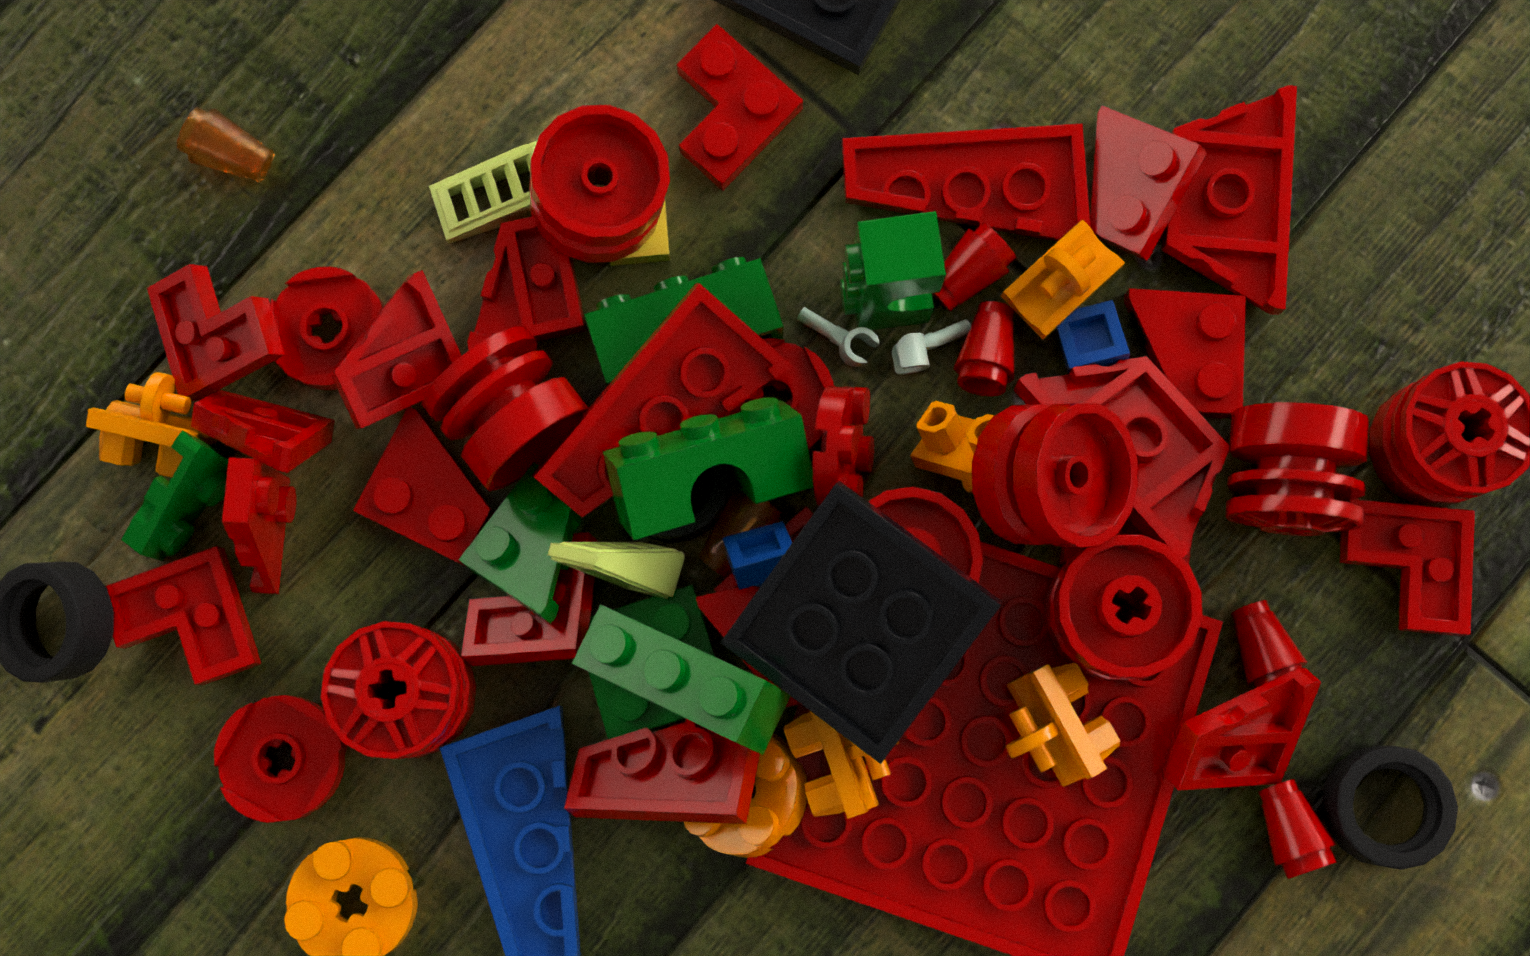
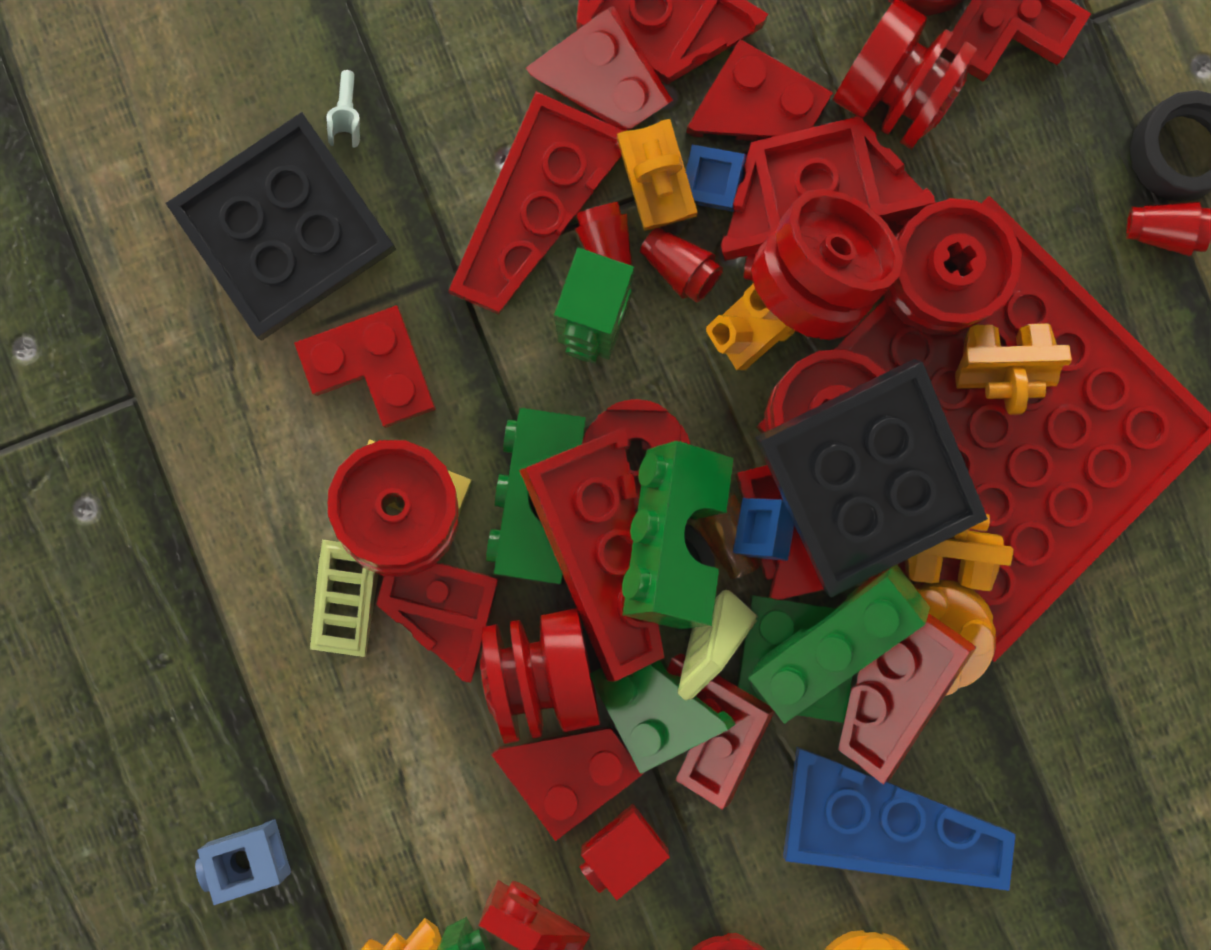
camera: 70 degrees left, 5 degrees up
red plate [147,264,285,401] -> none
clear orange cone [177,107,275,183] -> none
red wing [191,390,335,473] -> none
red plate [270,266,384,390] -> none
red wheel [320,621,477,759] -> none
red wing [330,270,462,429] -> none
light aqua hand [797,307,880,367] -> none
red plate [812,386,874,506] -> none
light aqua hand [892,319,971,375] -> none
red wing [1164,668,1321,791] -> none
red cone [1231,600,1308,688] -> none
none -> medium blue brick [195,820,291,905]
none -> red brick [579,804,670,901]

